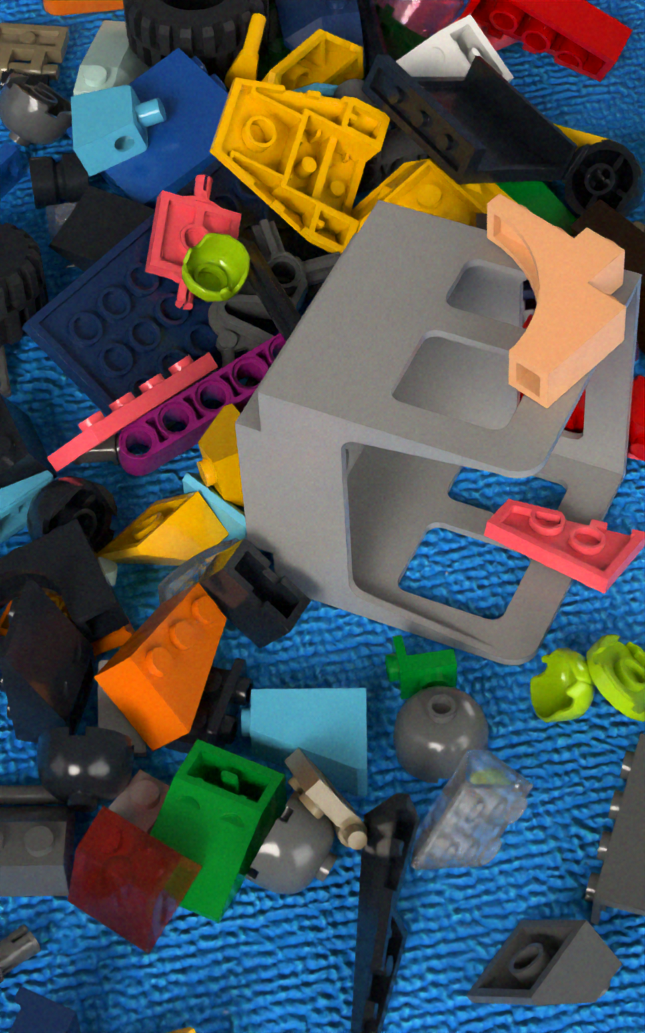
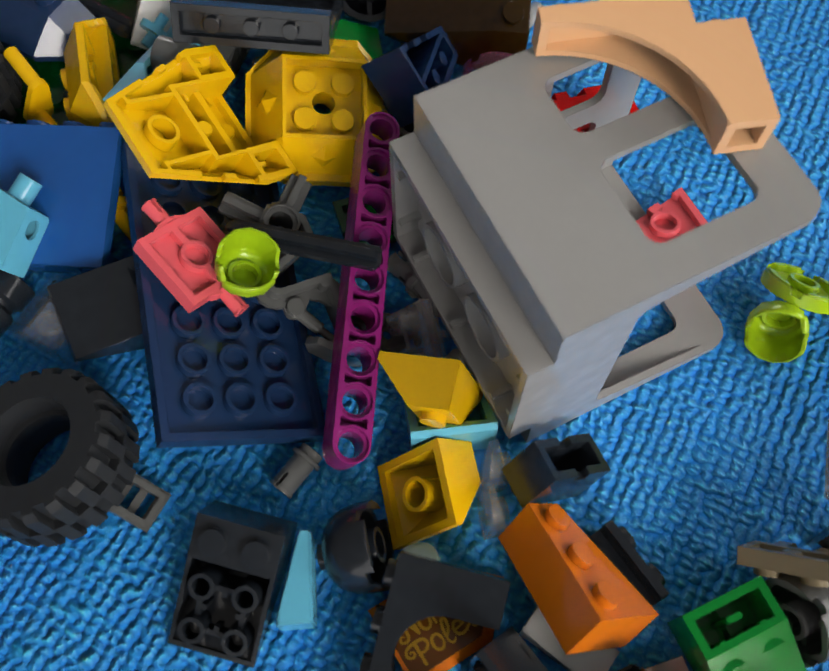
camera: 55 degrees left, 15 degrees up
coral wing [47,353,218,472] -> none
medium azure slope [241,688,367,795] -> none
green bracket [385,635,457,699] -> none
dark grey cylinder [393,685,489,784] -> none

